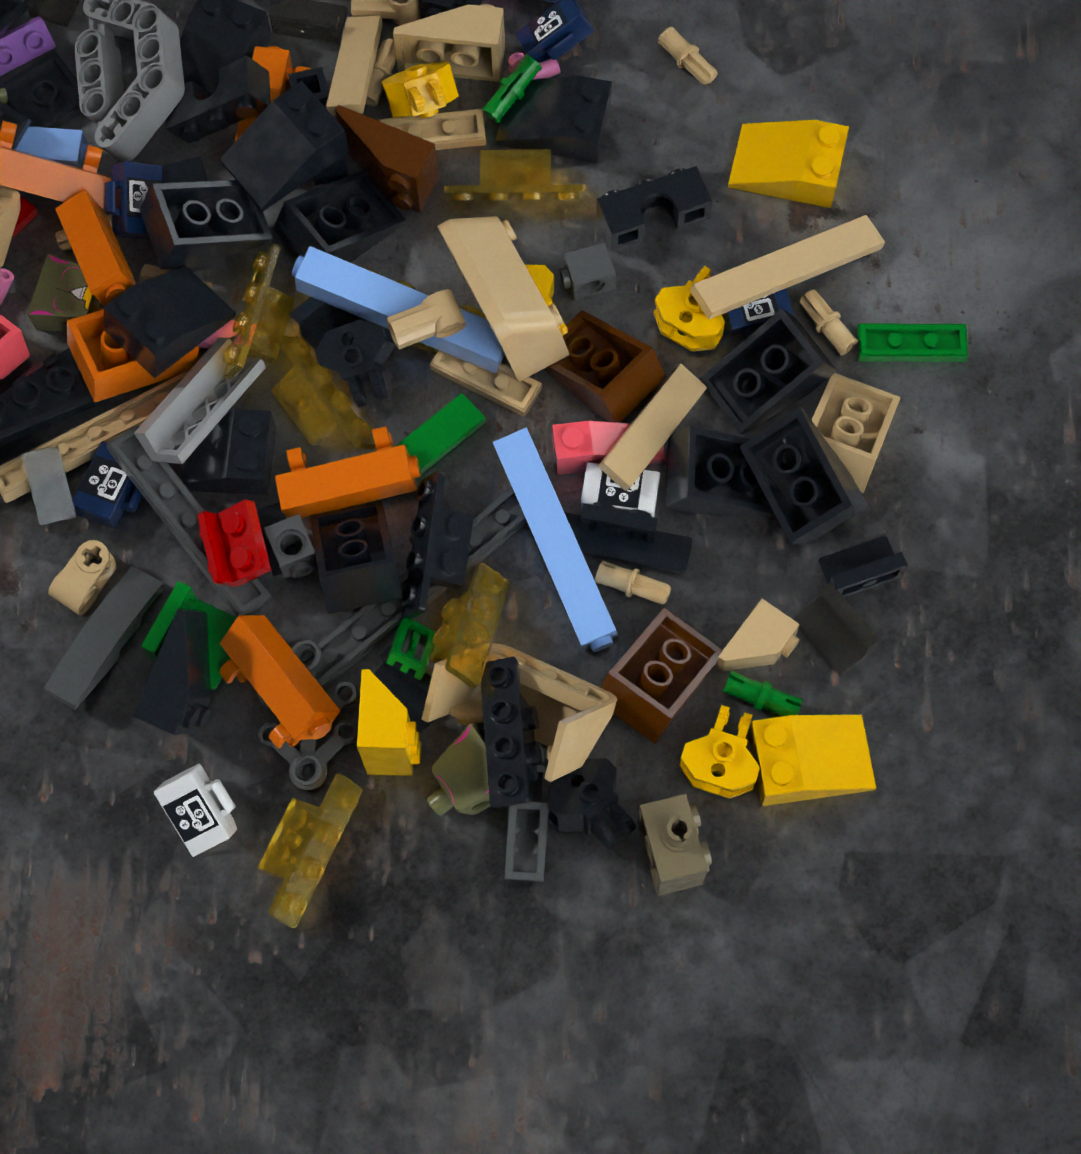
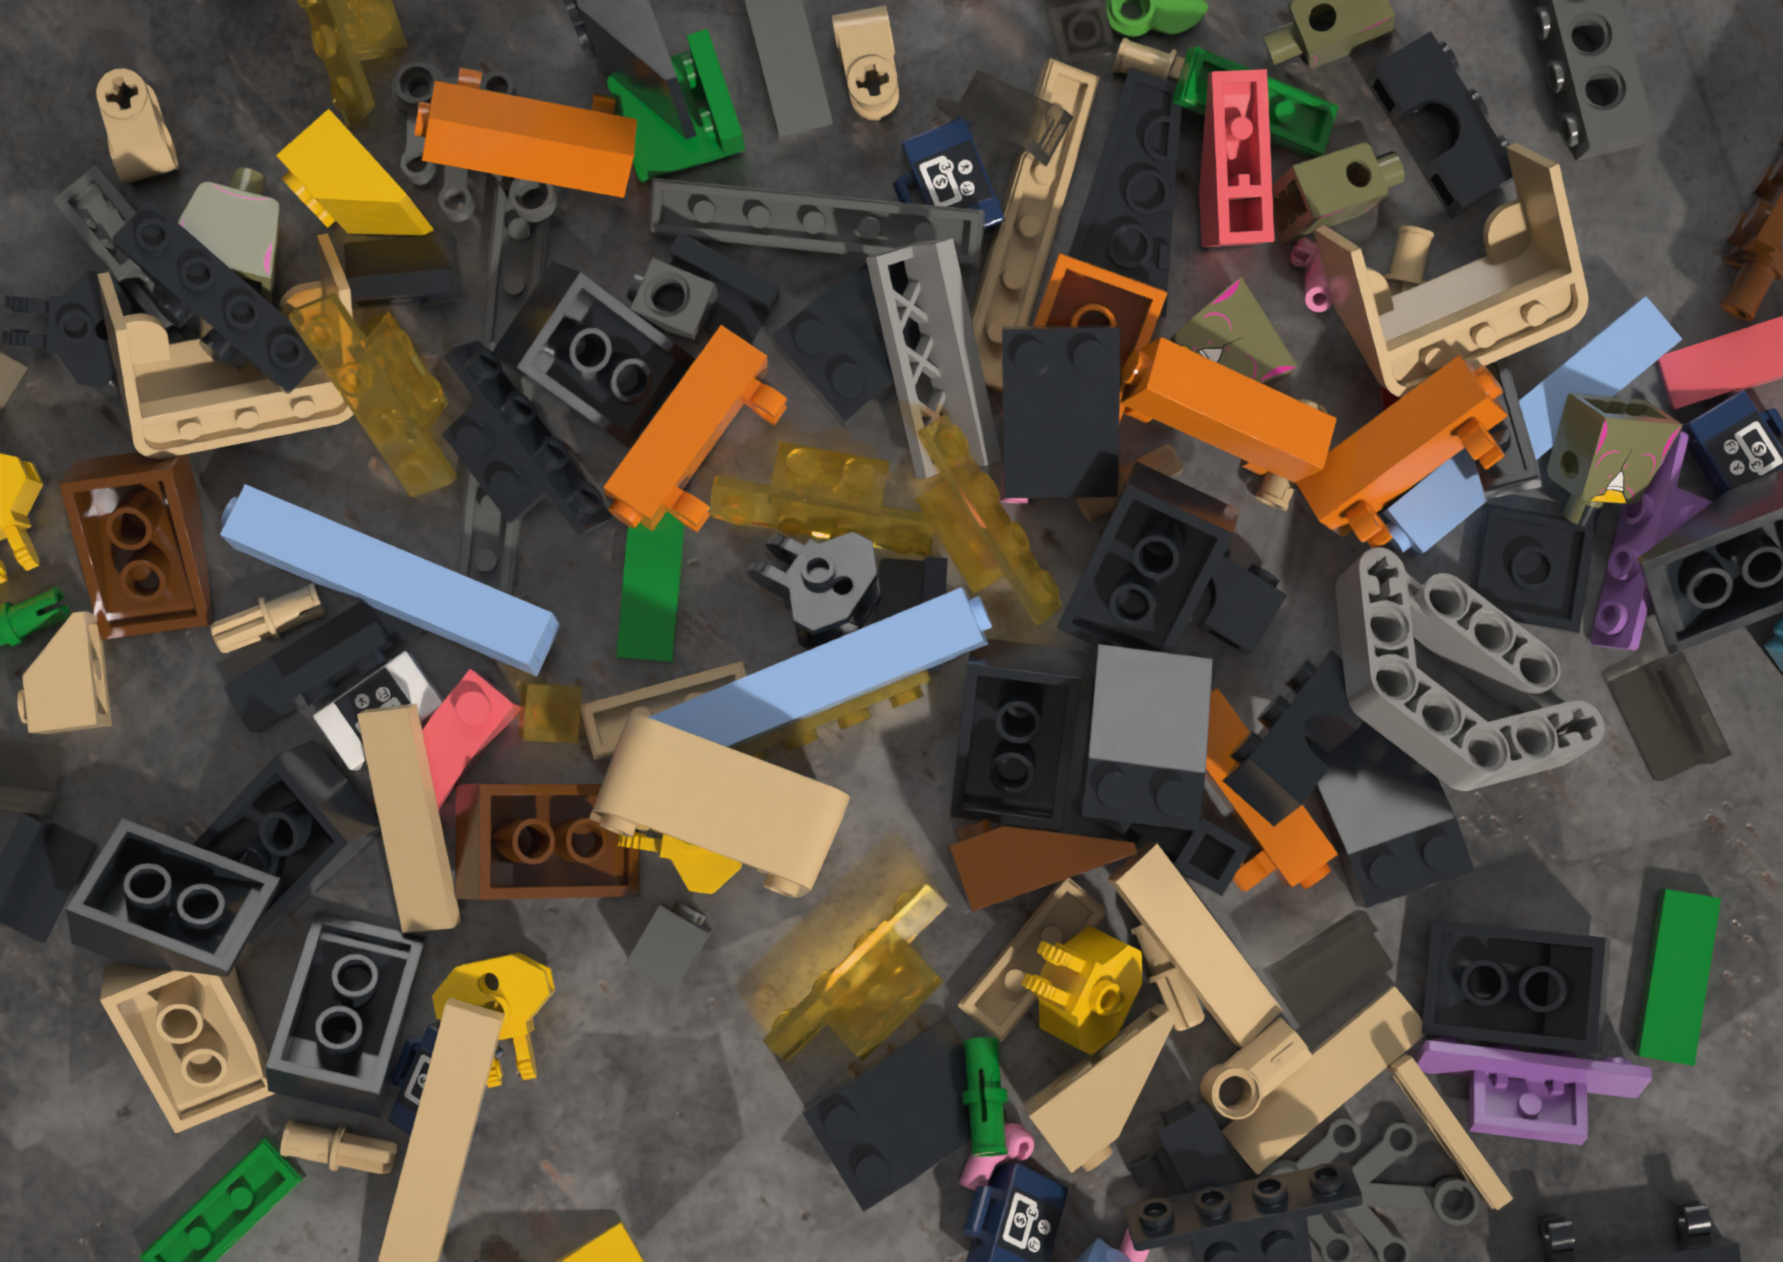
camera: 130 degrees right, 15 degrees up
dark blue piece [104,161,163,240] -> none
red bracket [197,499,272,587] -> none
green tile [386,618,438,680] -> none
tan piece [387,289,466,349] -> none
black arch [596,166,712,251] -> none
none -> tan piece [96,68,179,184]
none -> clear yellow plate [518,682,583,743]

